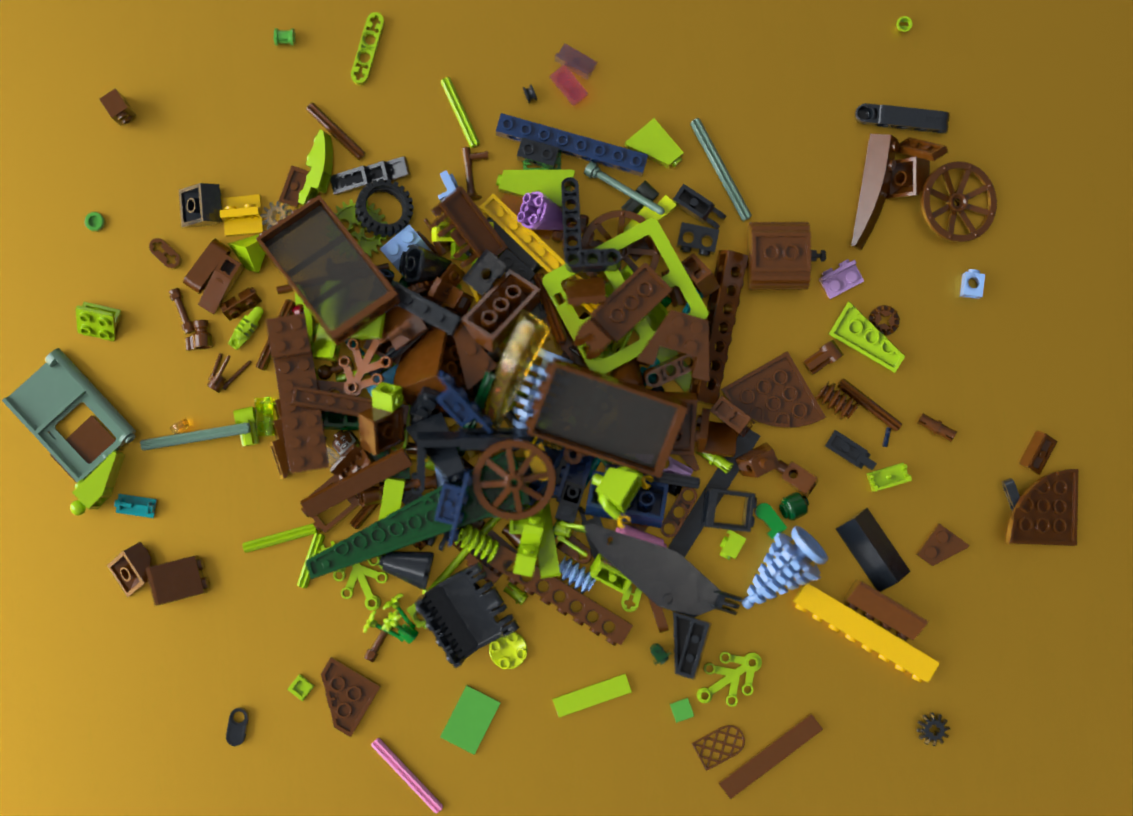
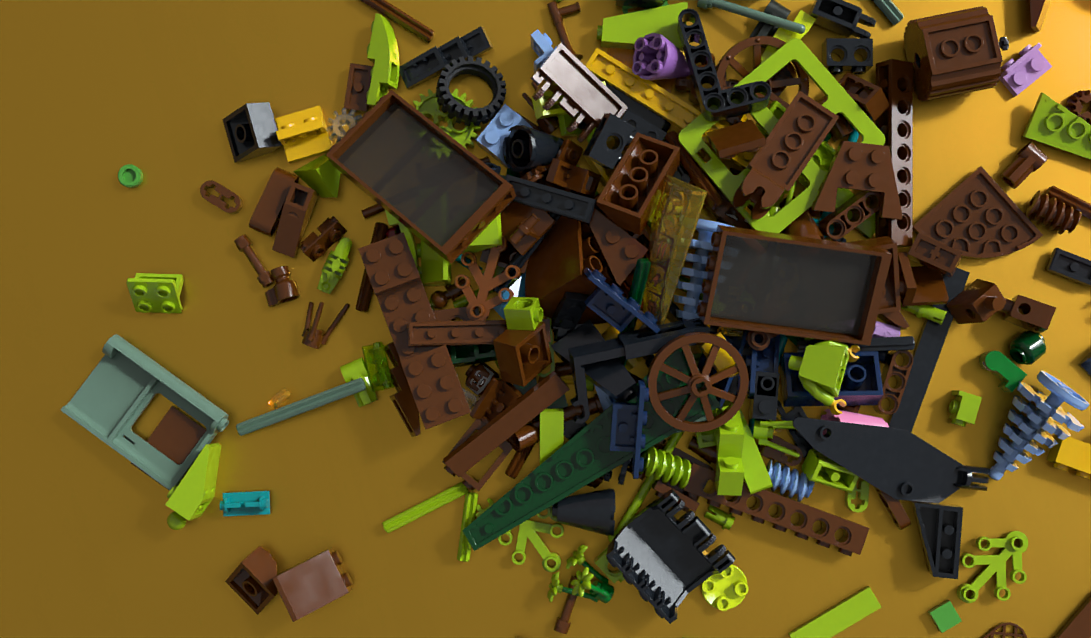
camera: 15 degrees left, 0 degrees up
reddish brown brick [99,88,136,125] -> none
dark green hinge [650,643,671,665] -> none
black window [701,487,757,532] -> none

